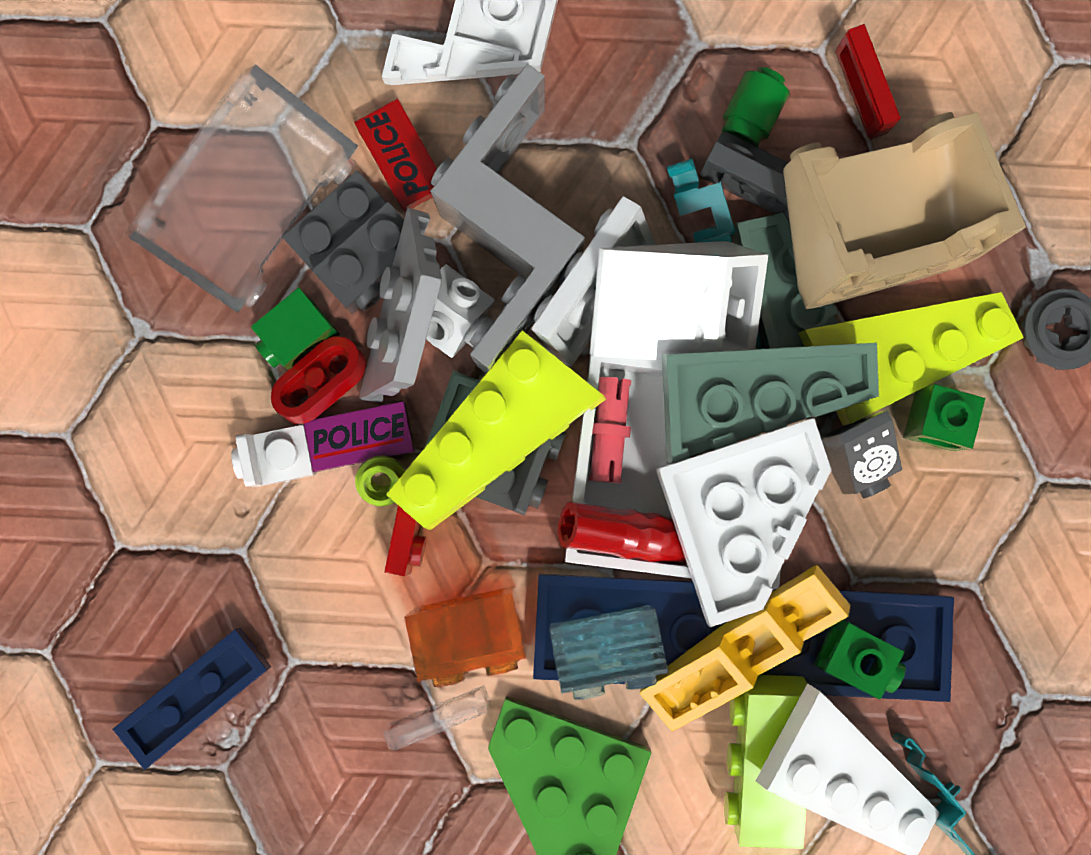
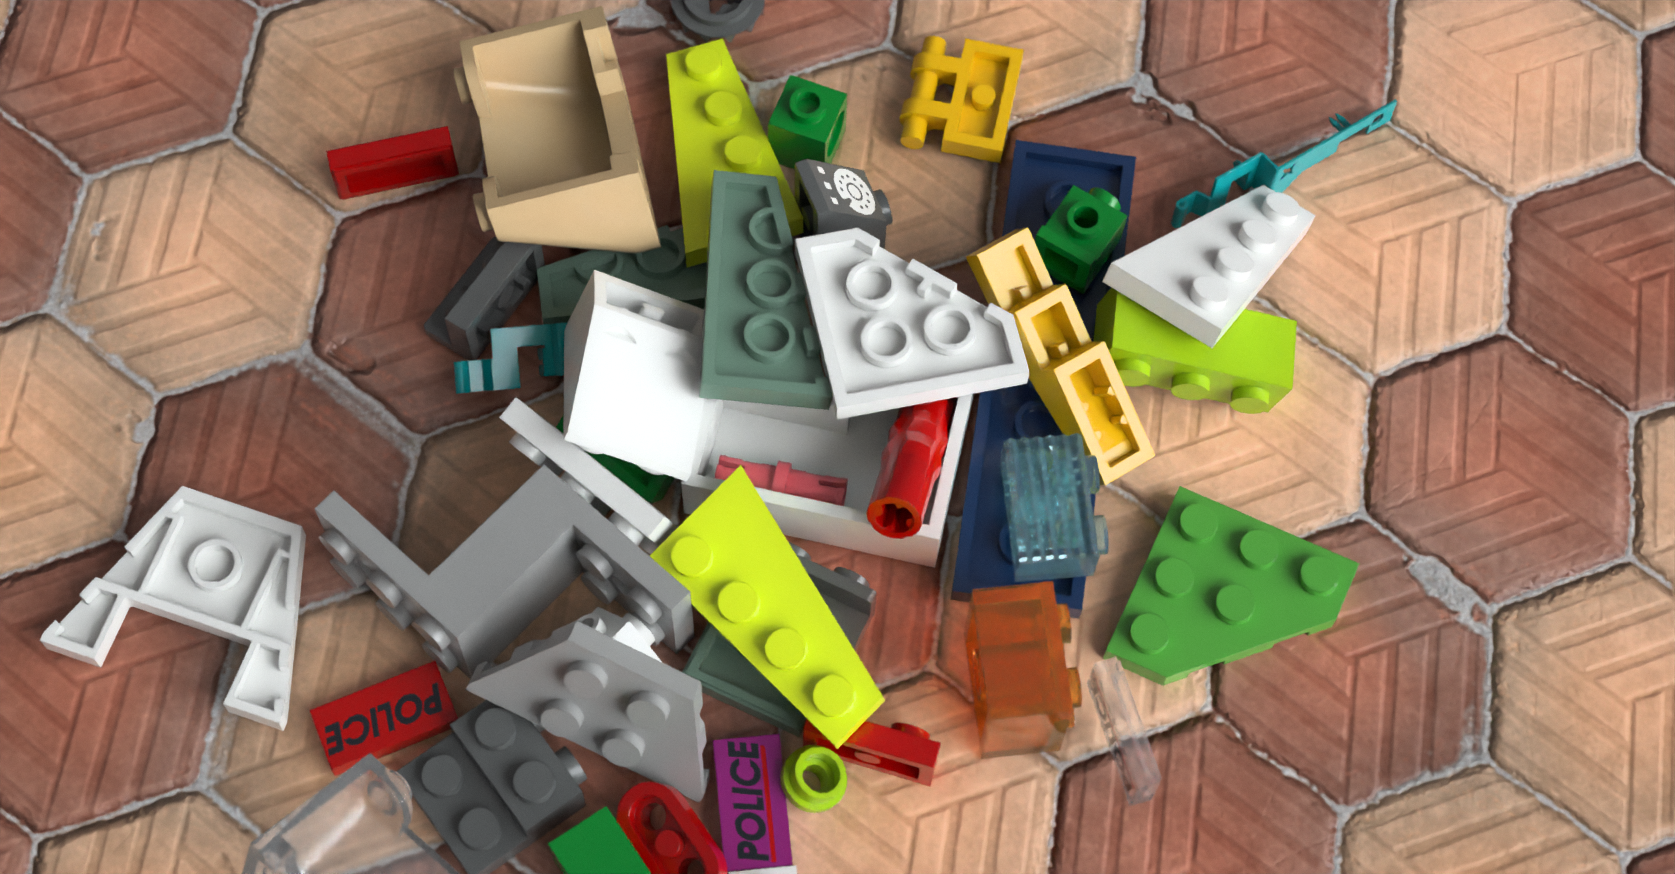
camera: 90 degrees left, 20 degrees down
green brick [722,67,790,147] -> none
none -> yellow plate [899,36,1024,163]

